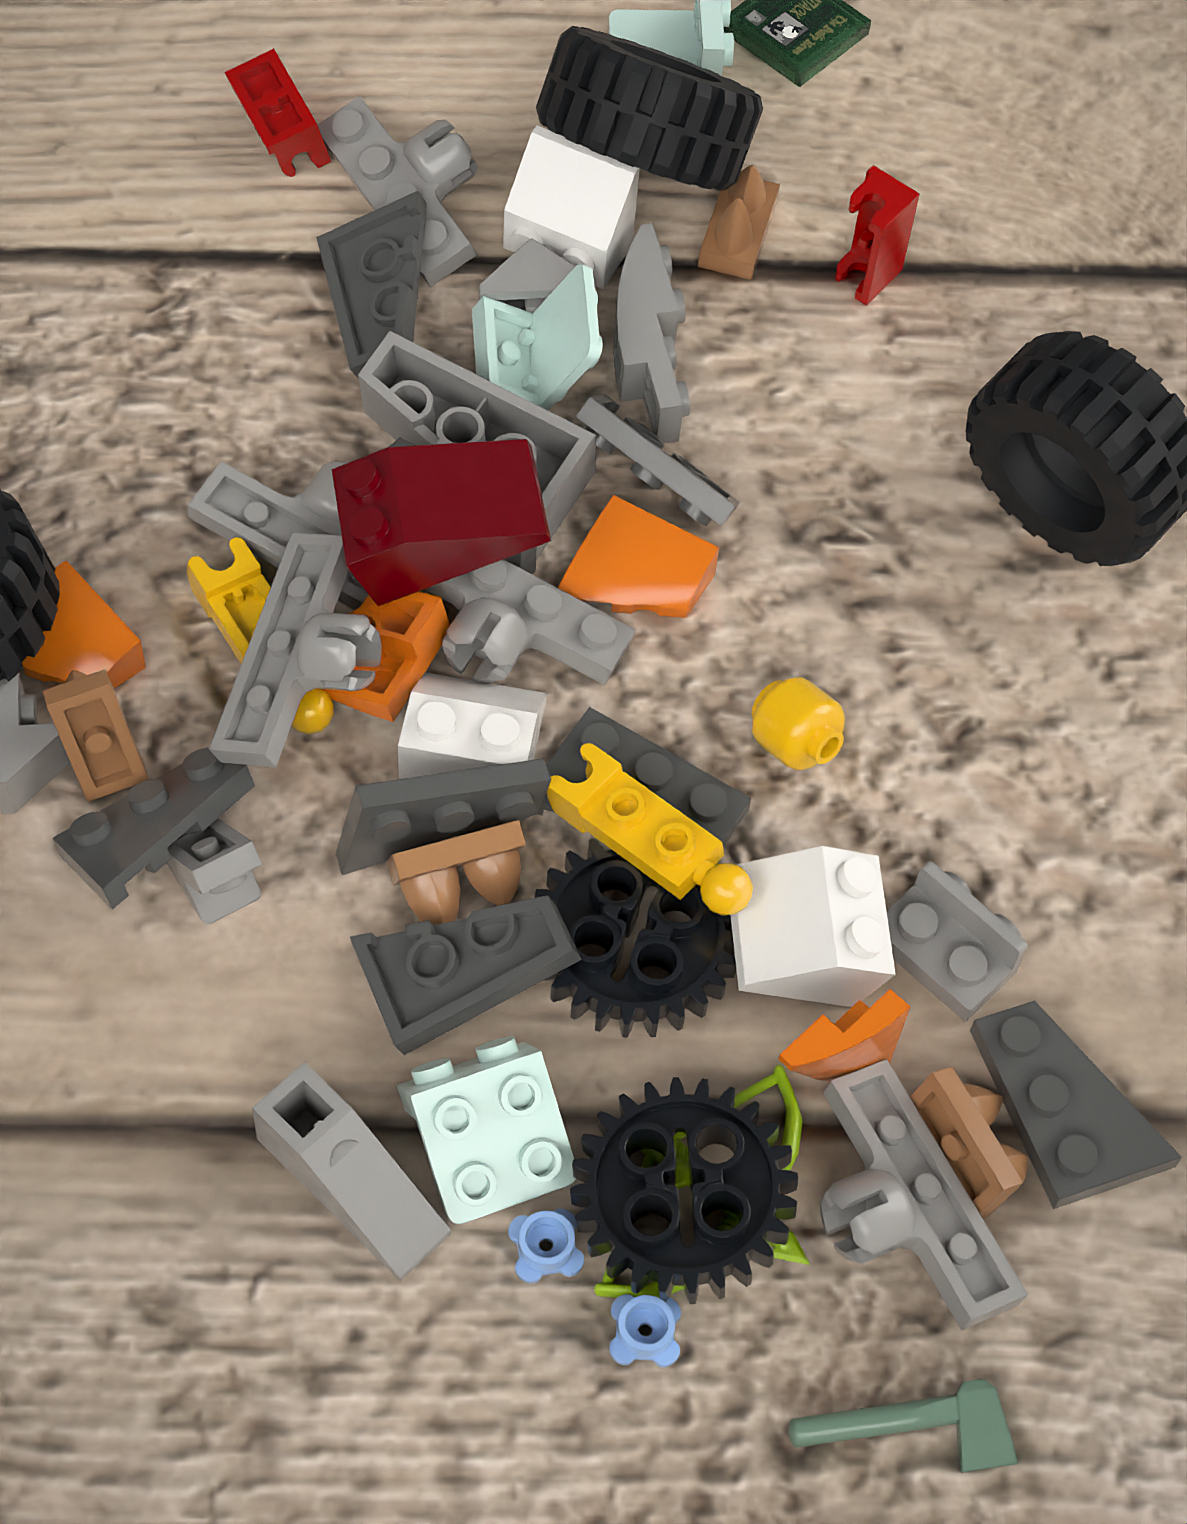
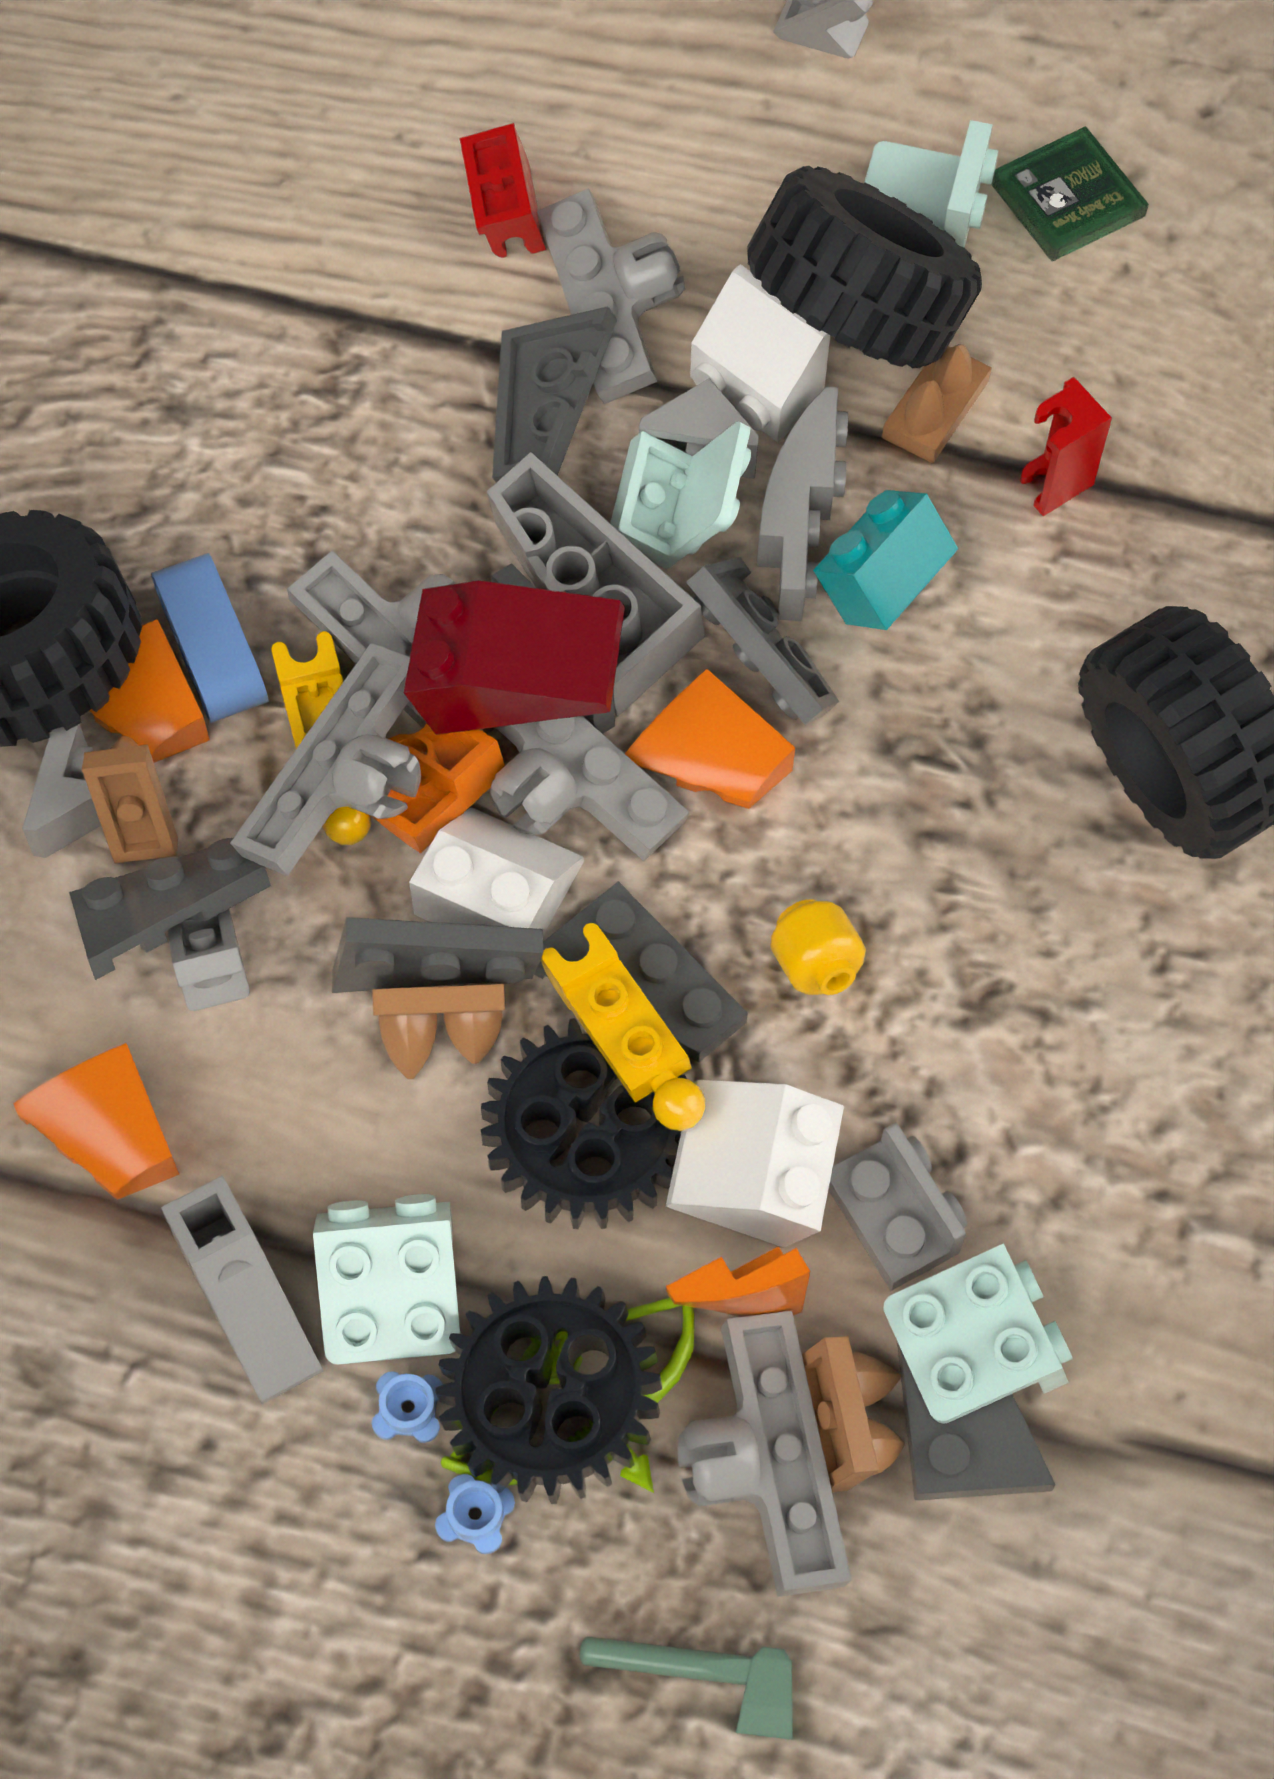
camera: 20 degrees right, 5 degrees up
dark grey wing [350,895,582,1055] -> none
none -> orange slope [13,1043,180,1200]
none -> medium blue beam [151,553,269,723]
none -> teal brick [813,490,958,630]
none -> light aqua bracket [883,1243,1073,1423]

